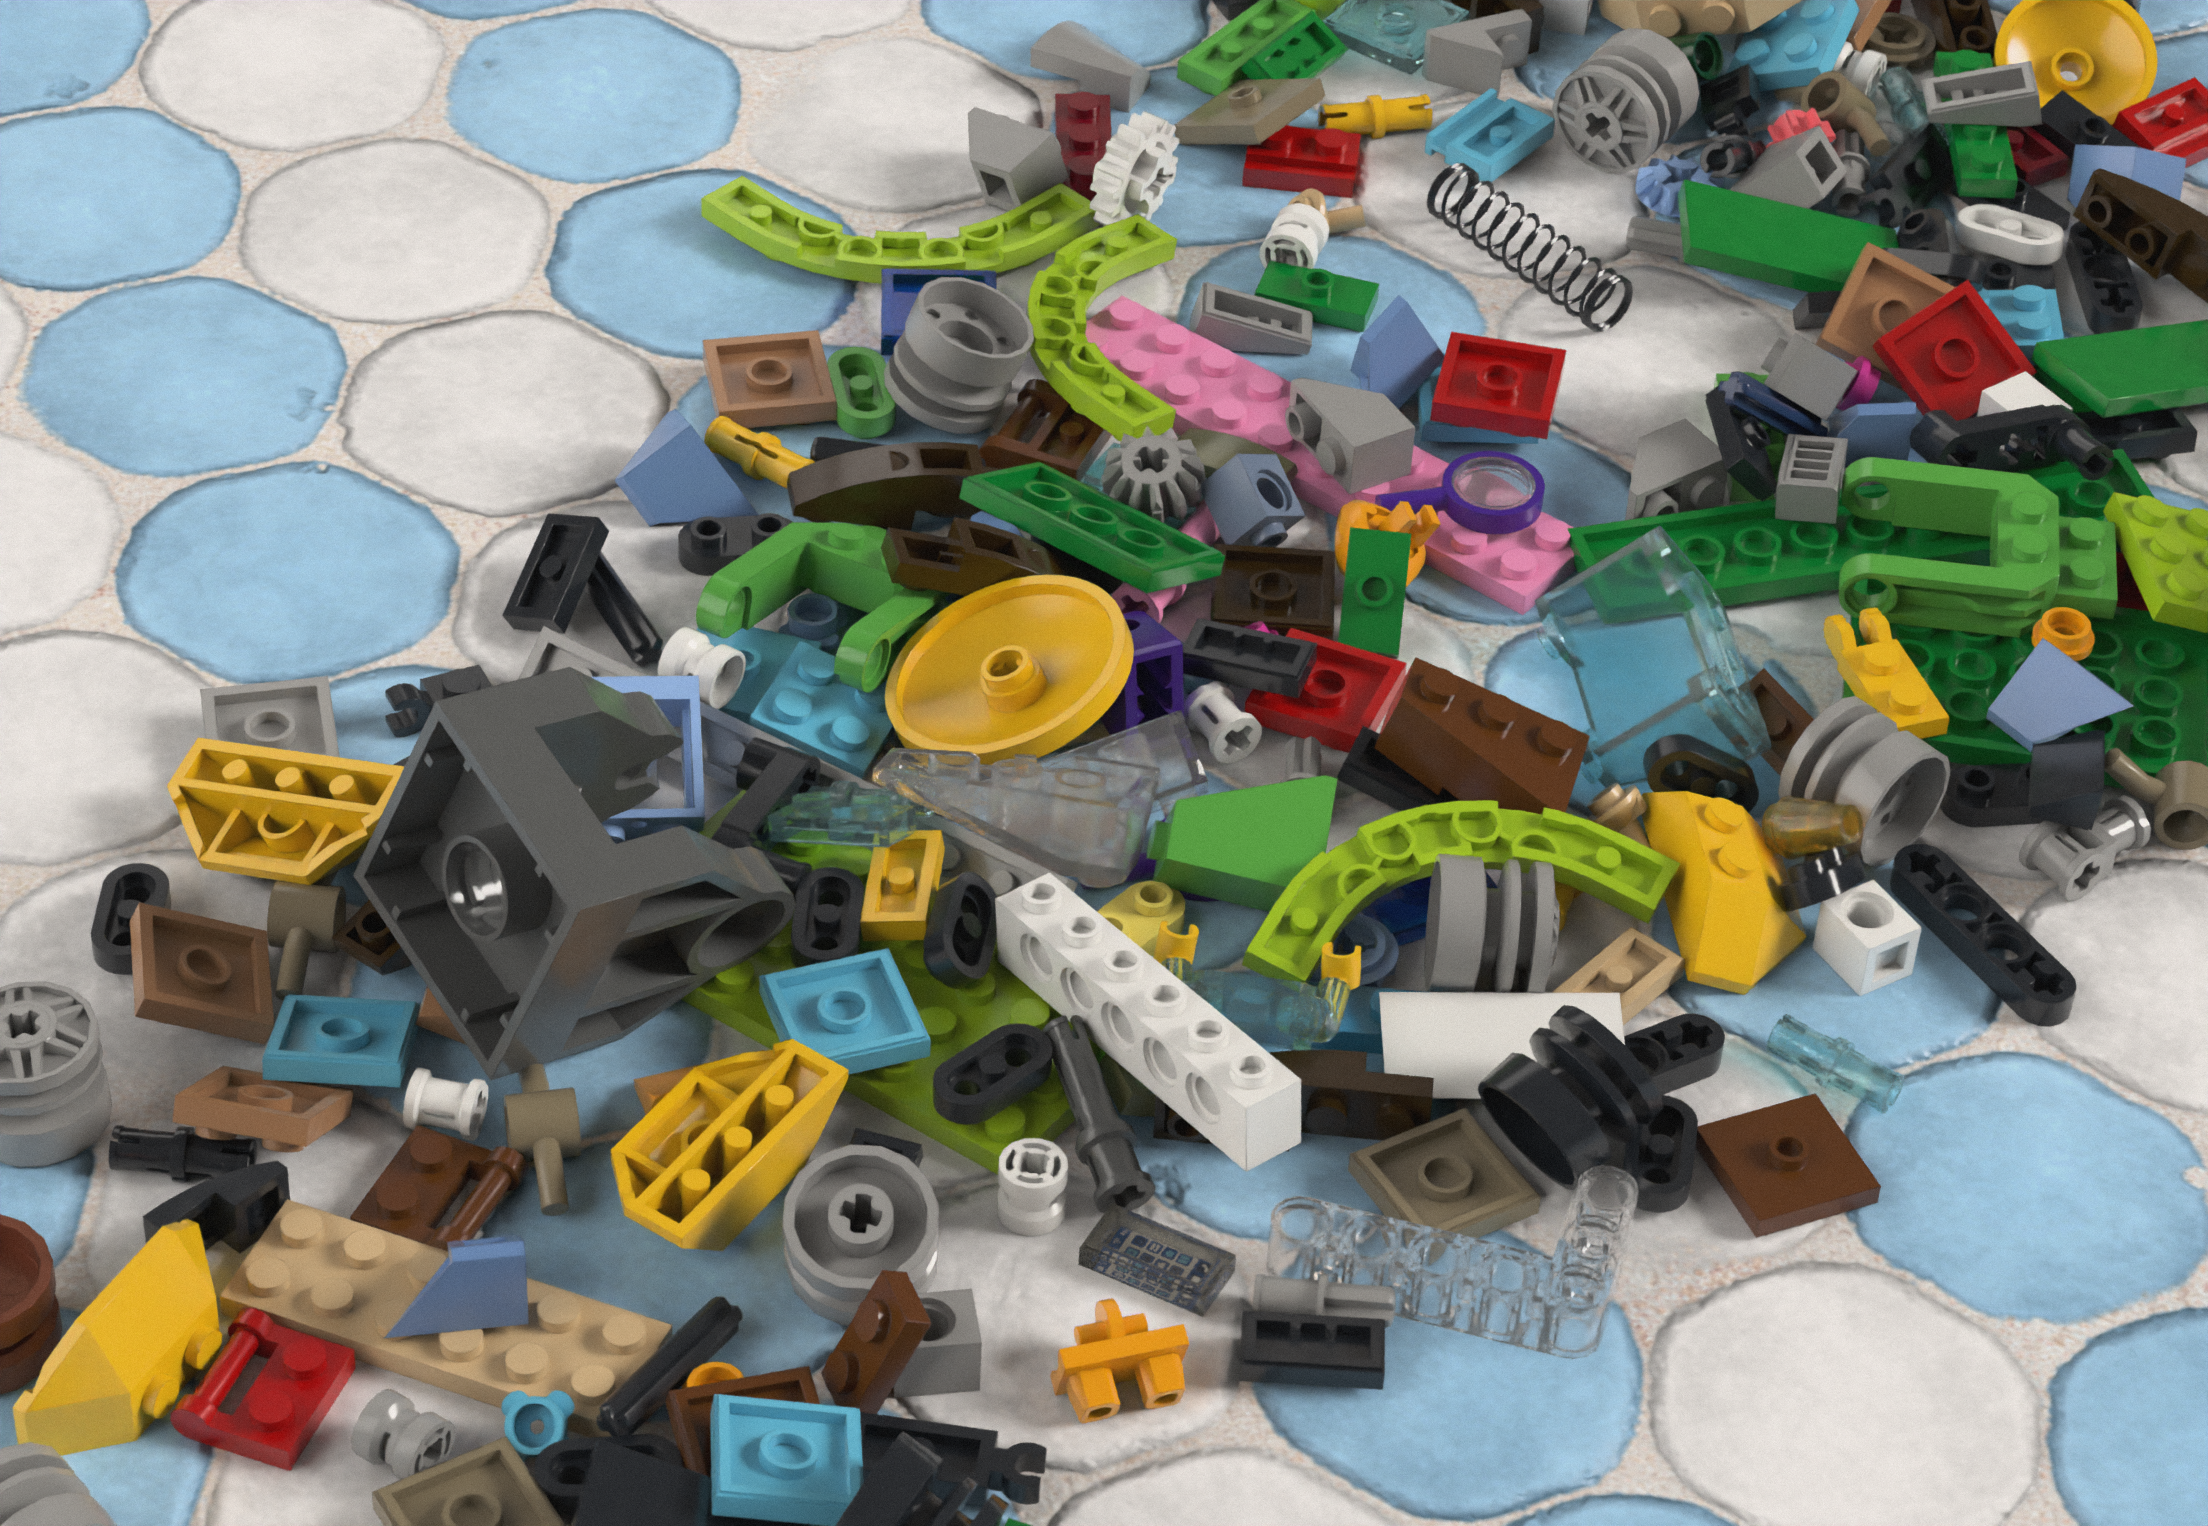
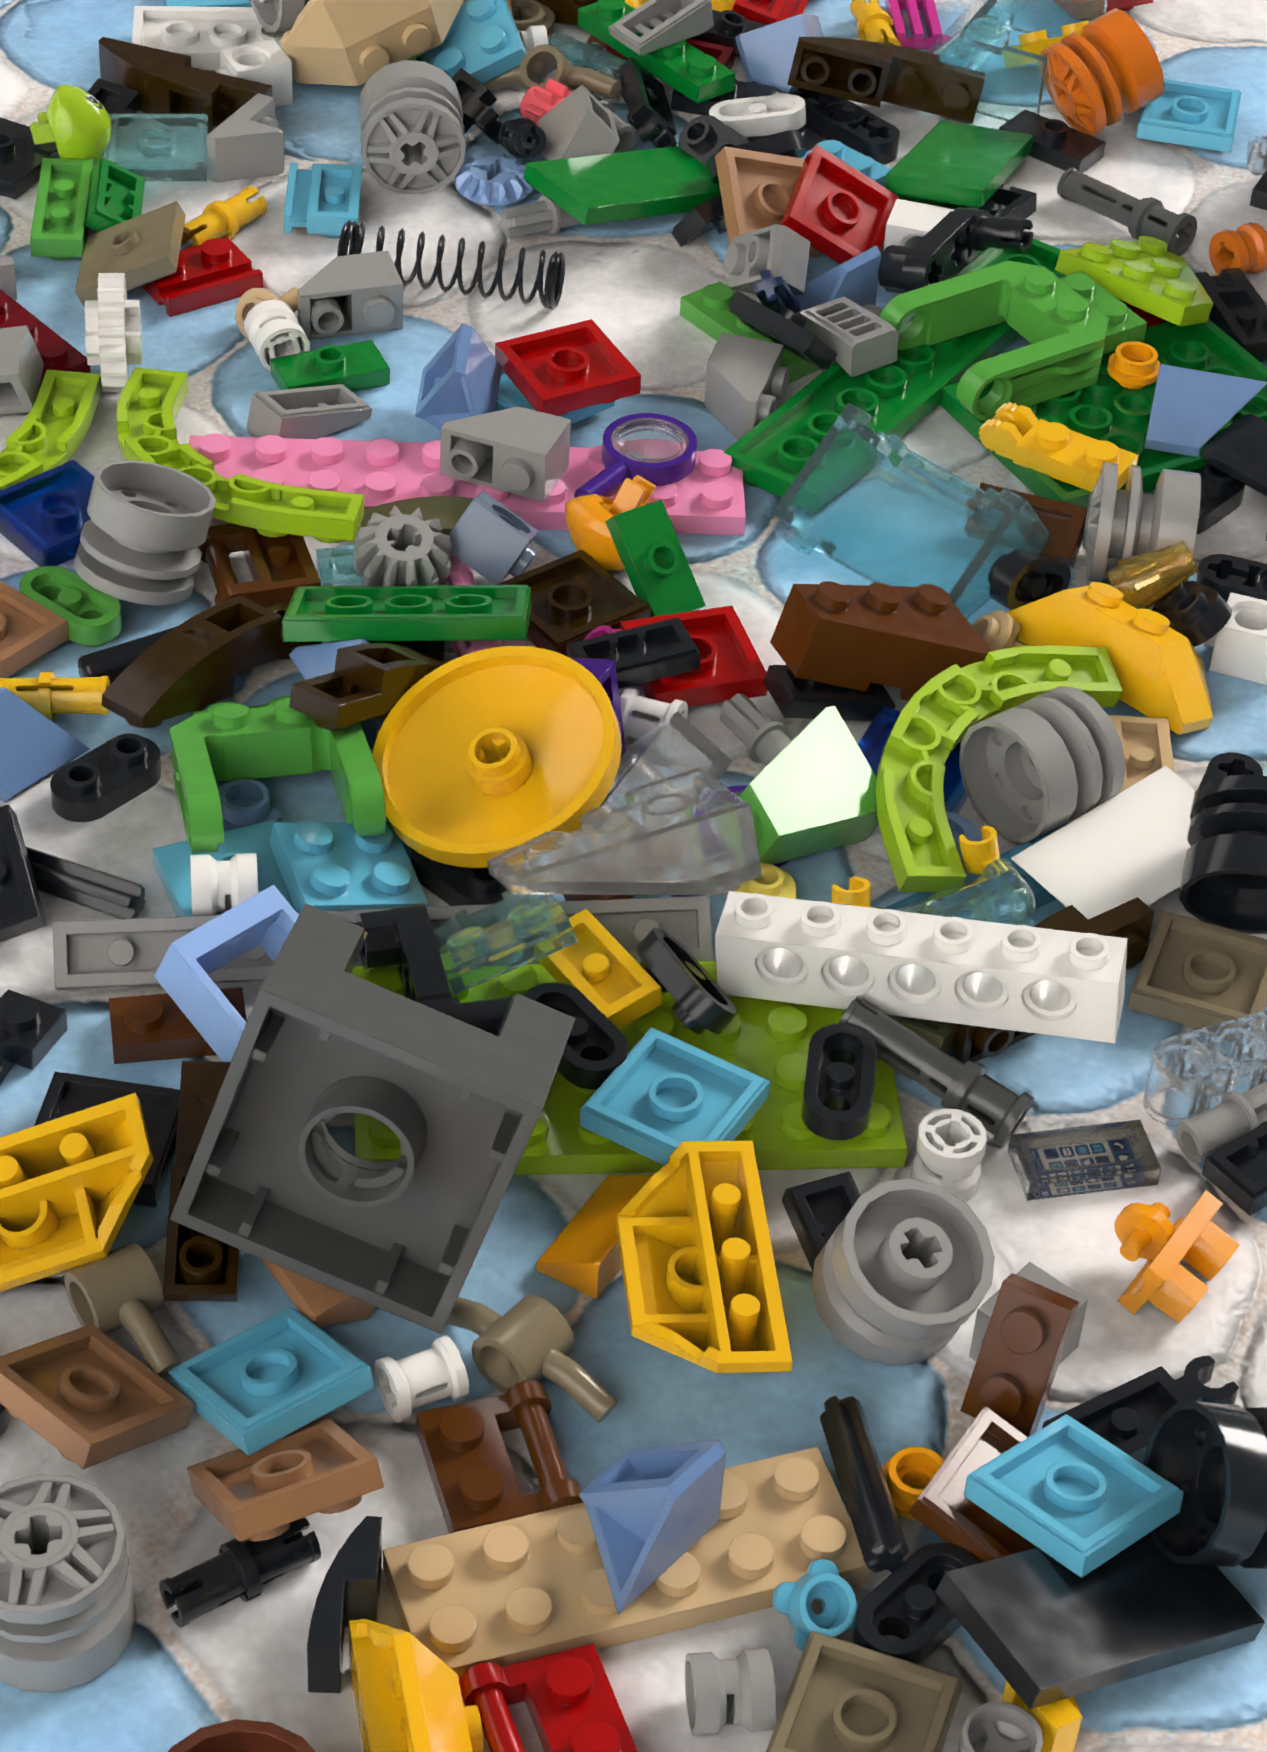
camera: 40 degrees left, 0 degrees up
none -> light grey slope [297,251,403,340]

